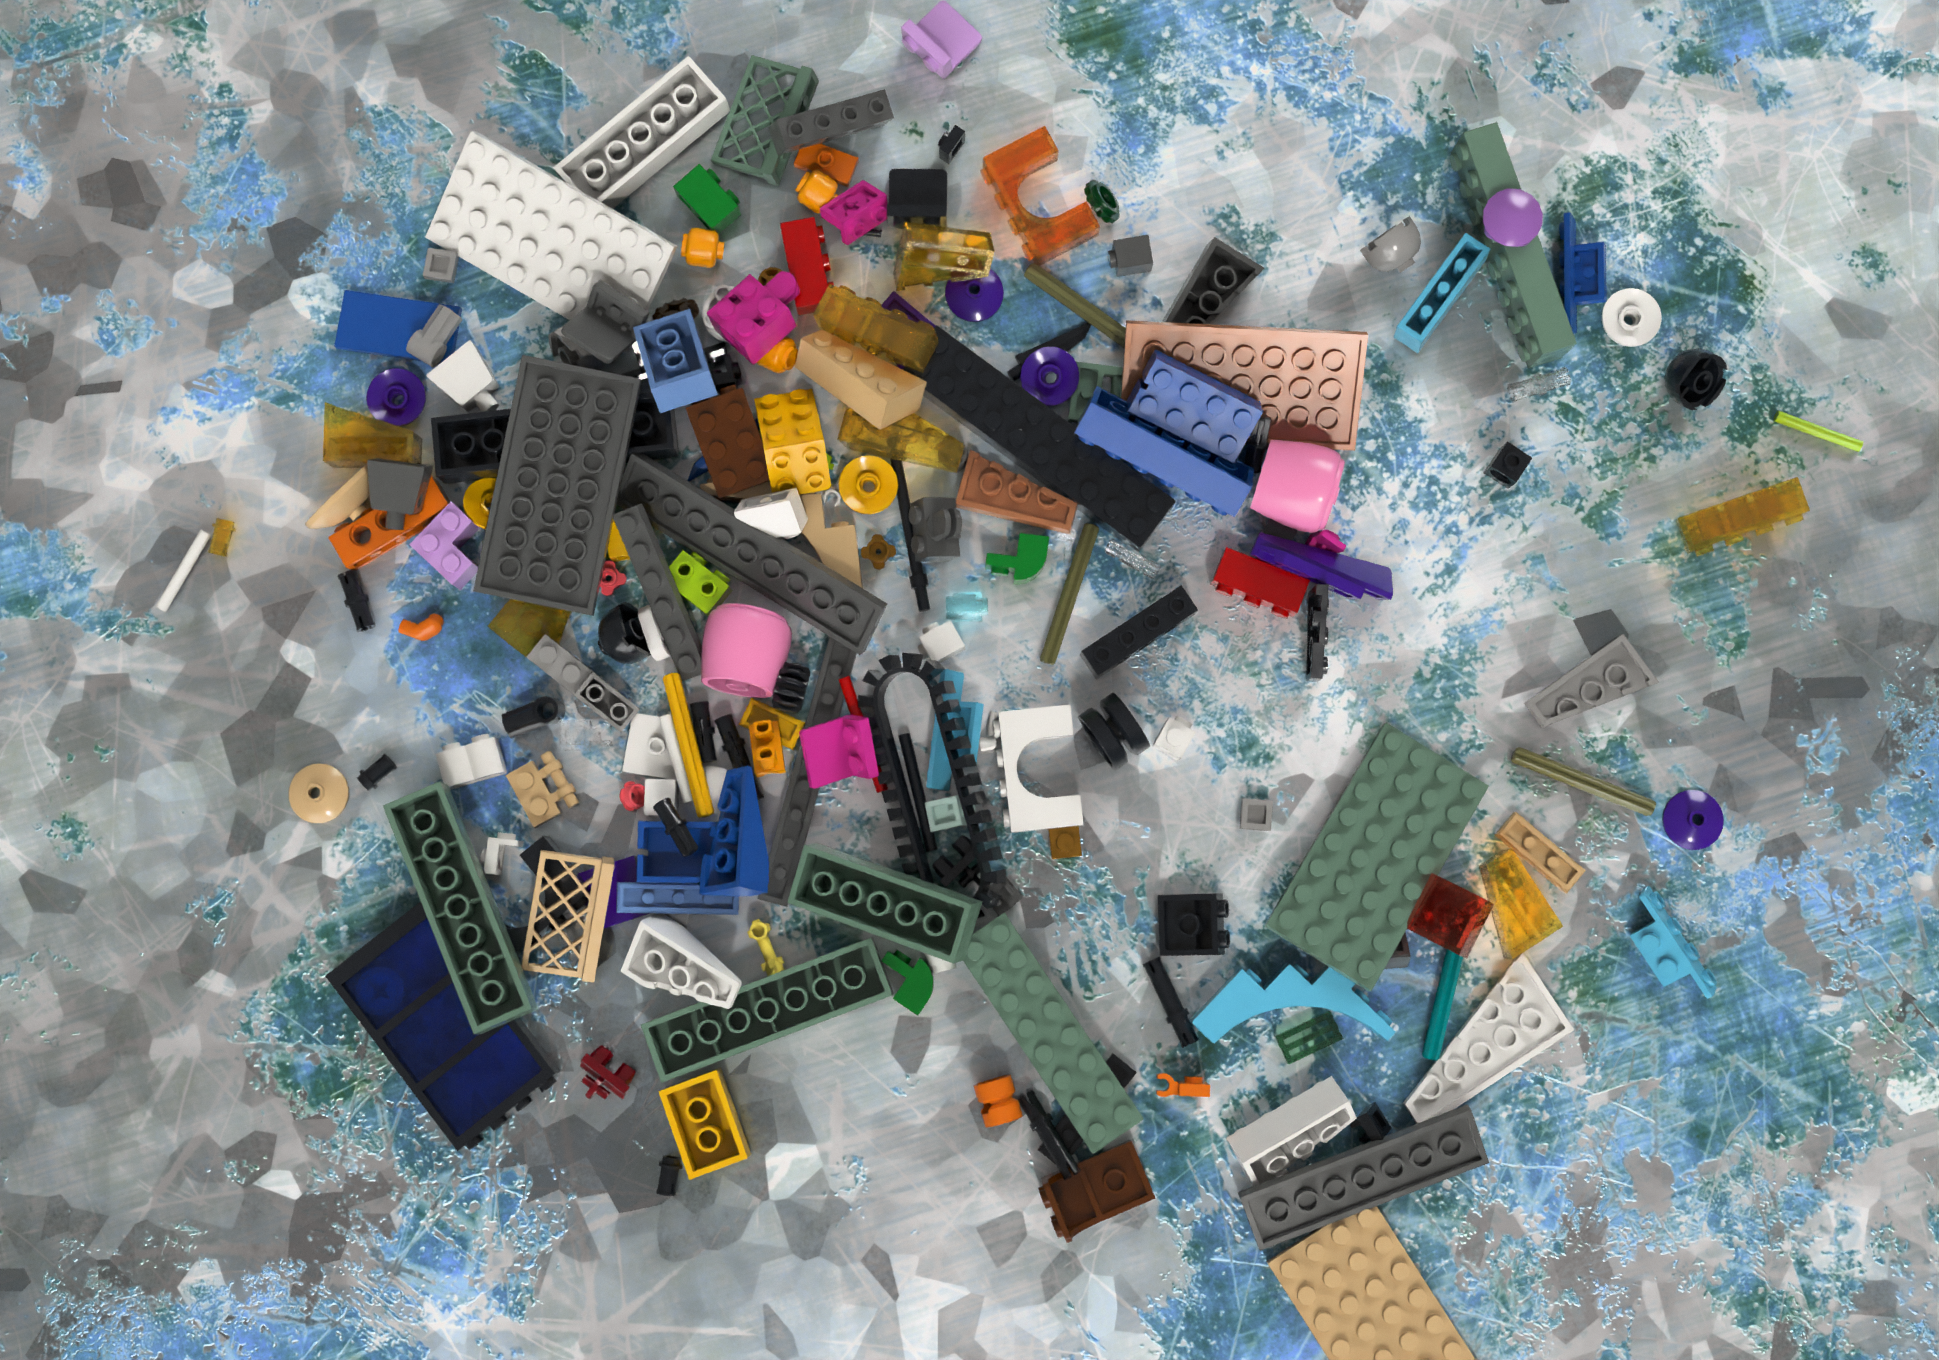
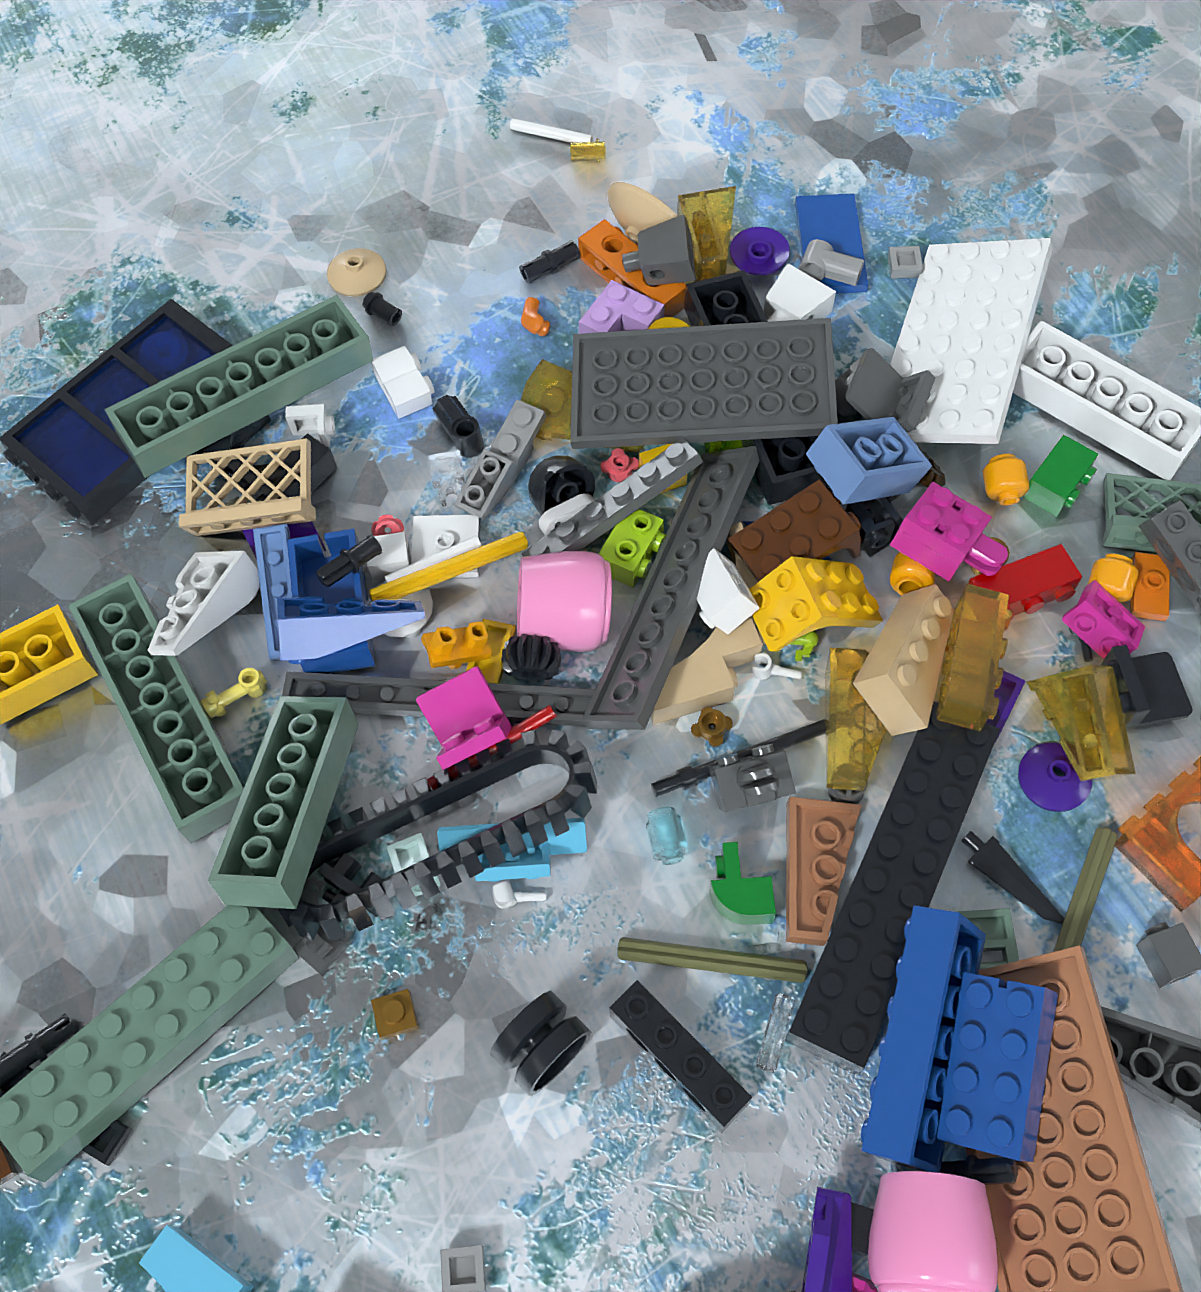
camera: 80 degrees right, 20 degrees down
tan plate [505,751,579,828] -> none
dark red hips [580,1045,636,1100] -> none
black pin [690,701,717,763] -> none
black pin [714,714,764,800] -> none
yellow dish [839,455,898,514] -> none
green brick [881,949,934,1016] -> none
black bar [898,733,938,852] -> none
white brick [917,620,965,663] -> none
orange wheel [973,1074,1023,1128] -> none
white arch [993,705,1084,833] -> none
dark purple dish [1020,347,1080,406] -> none
black pin [1142,956,1199,1048] -> none
white brick [1152,716,1196,760] -> none
orange plate [1156,1073,1210,1097] -> none
black plate [1158,893,1230,956] -> none
red brick [1210,547,1310,619] -> none

